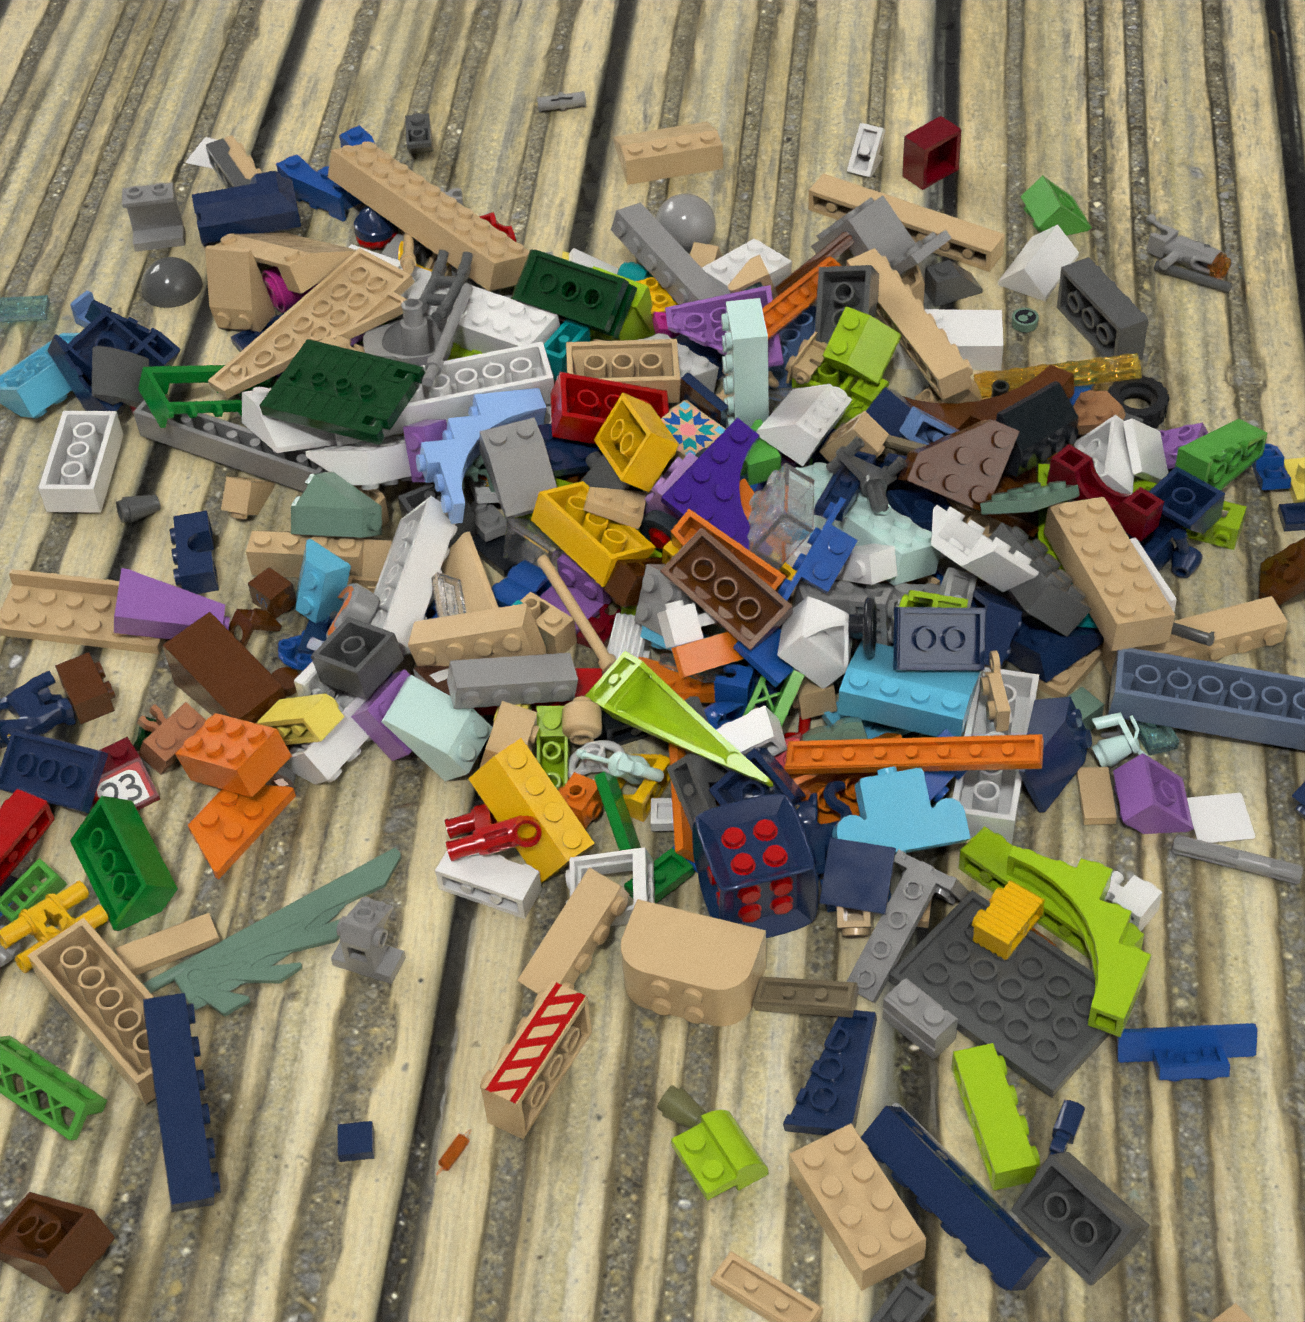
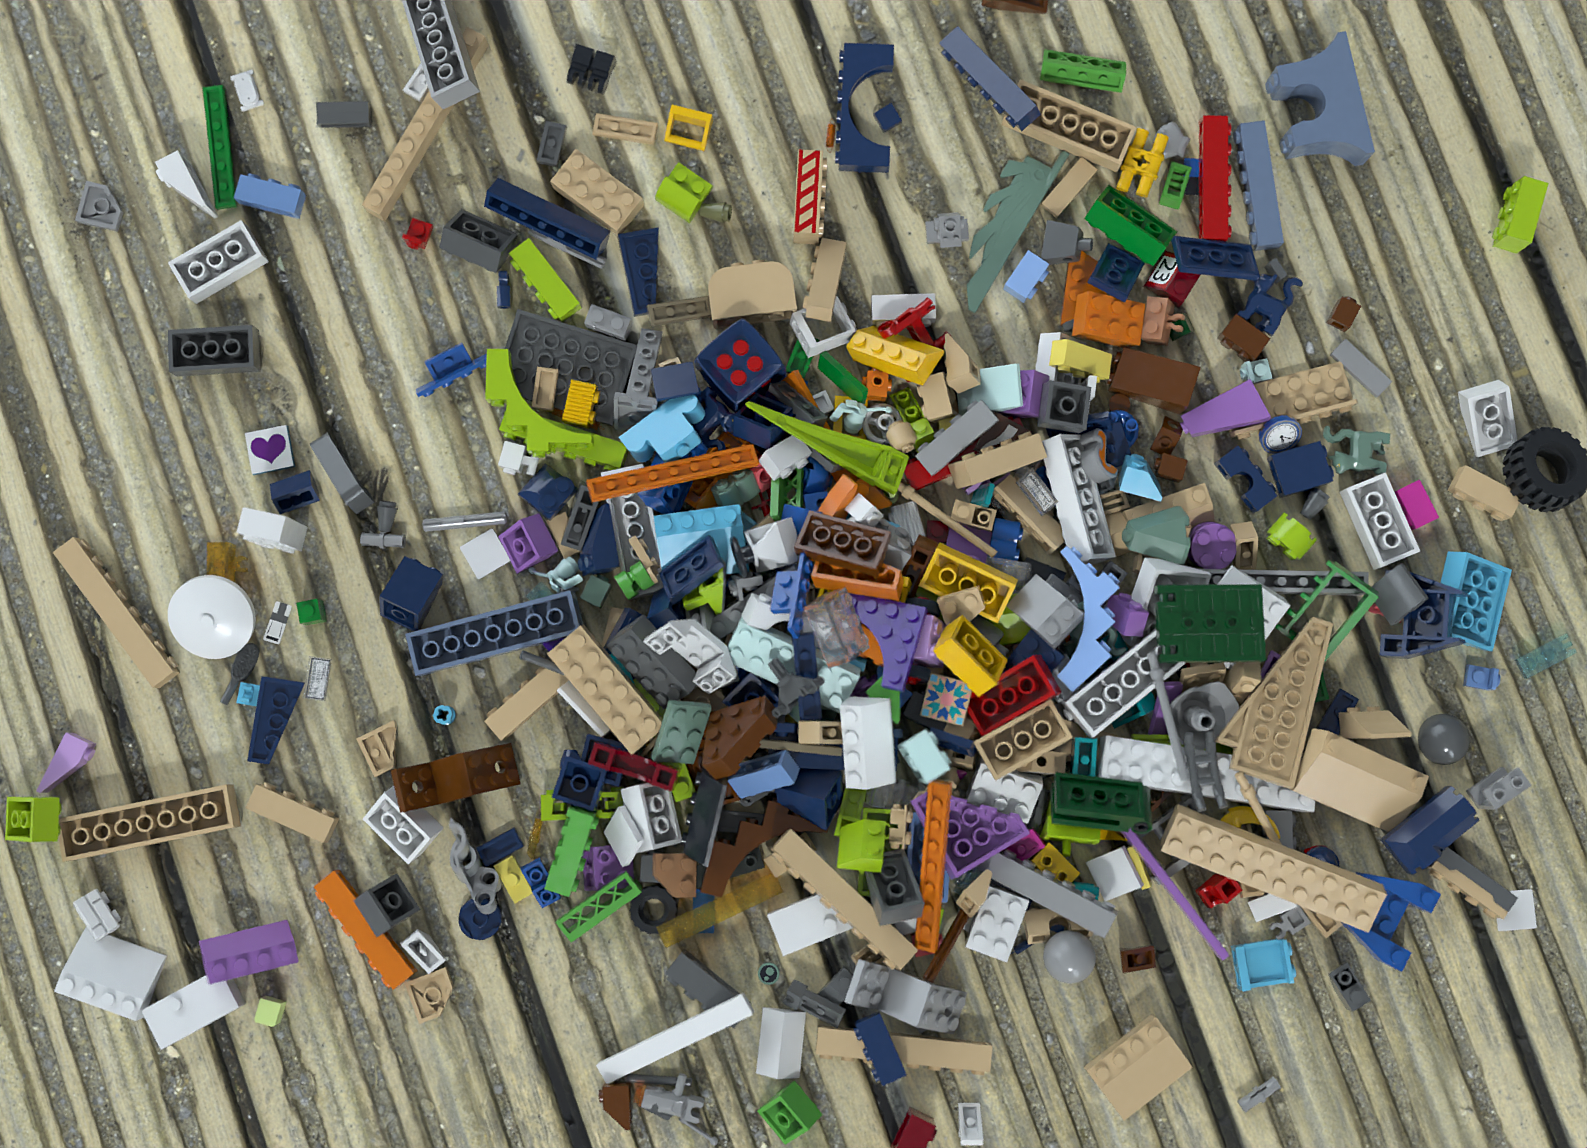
camera: 155 degrees right, 35 degrees up
none -> red bracket [402,218,434,250]
none -> dark blue slope [518,463,578,521]
none -> clear yellow piece [527,818,543,860]
none -> tan tile [531,367,559,412]
none -> bright green fence [556,871,642,943]
none -> dark grey slope [561,481,599,551]
none -> white tile [596,993,755,1084]
none -> reddish brown slope [599,1082,632,1131]
none -> bright green wheel [614,561,655,600]
none -> yellow tile [664,104,713,151]
none -> dark grey plate [783,980,846,1028]
none -> dark blue arch [835,43,894,173]
none -> dark blue brick [853,1011,907,1086]
none -> tan slope [944,333,981,394]
none -> light blue brick [1003,250,1049,303]
none -> dark grey torso [1041,220,1093,265]
none -> dark blue tile [1087,243,1145,302]
none -> reddish brown slope [1120,945,1156,973]
none -> medium lavender tile [1121,828,1229,960]
none -> medium lavender wheel [1187,521,1237,569]
none -> medium azure panel [1231,938,1296,991]
none -> light aqua bracket [1240,358,1272,384]
none -> tile [1259,415,1302,454]
none -> lime brick [1266,513,1317,561]
none -> dark blue brick [1267,441,1334,498]
none -> sand green animal [1323,426,1390,475]
none -> dark pink brick [1394,479,1439,531]

